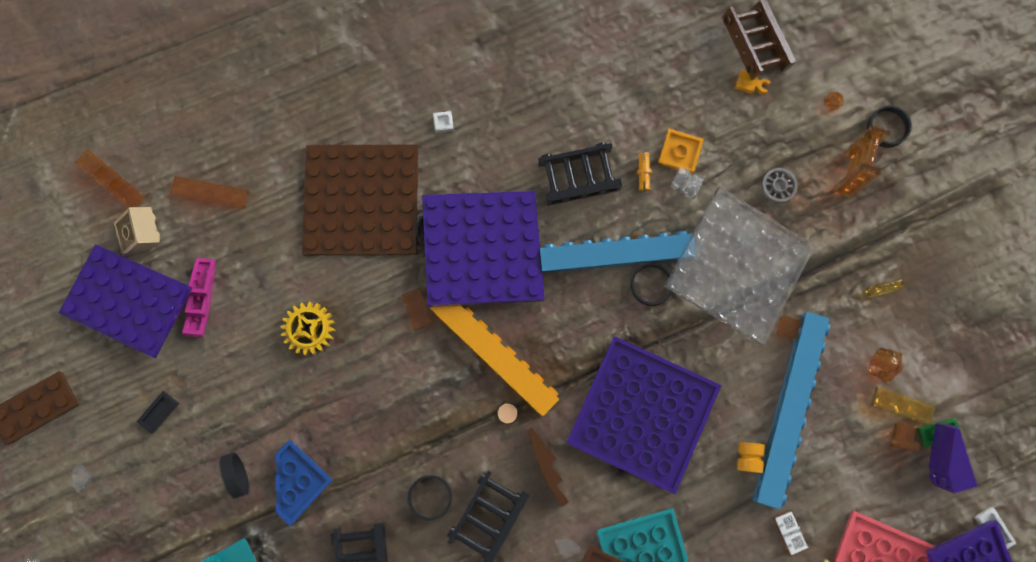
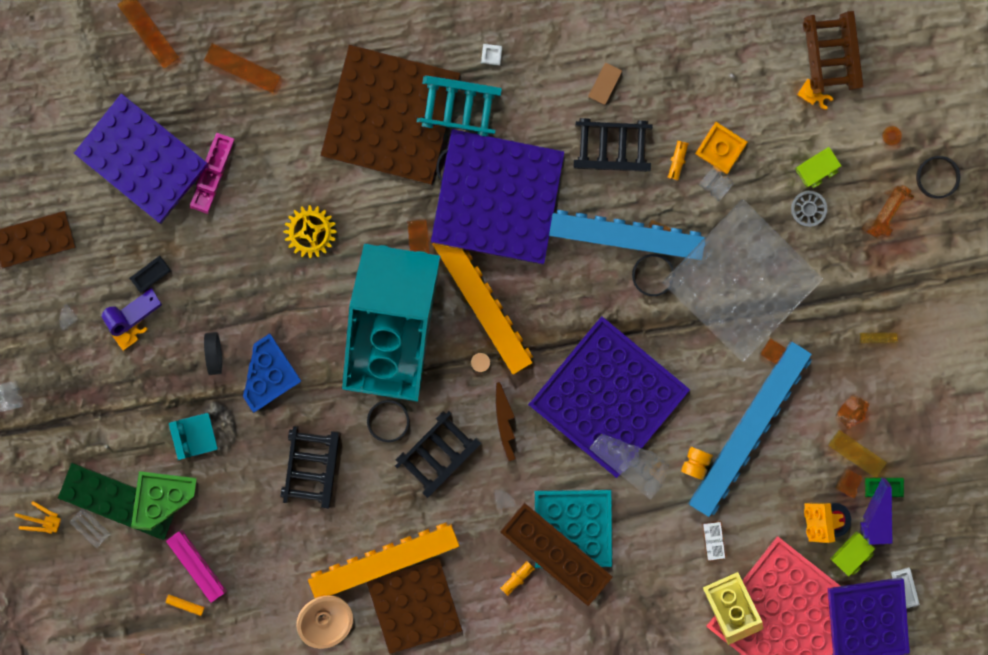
camera: 15 degrees right, 10 degrees up
tan slope [114,207,160,257] -> none
none -> dark purple door [101,288,162,336]
none -> light orange plate [112,320,148,351]
none -> teal brick [342,244,440,401]
none -> teal fence [417,76,502,136]
none -> medium nougat tile [588,62,622,106]
none -> clear wedge [589,434,669,500]
none -> lime brick [794,147,841,188]
none -> light orange plate [804,502,851,543]
none -> lime brick [830,531,875,576]

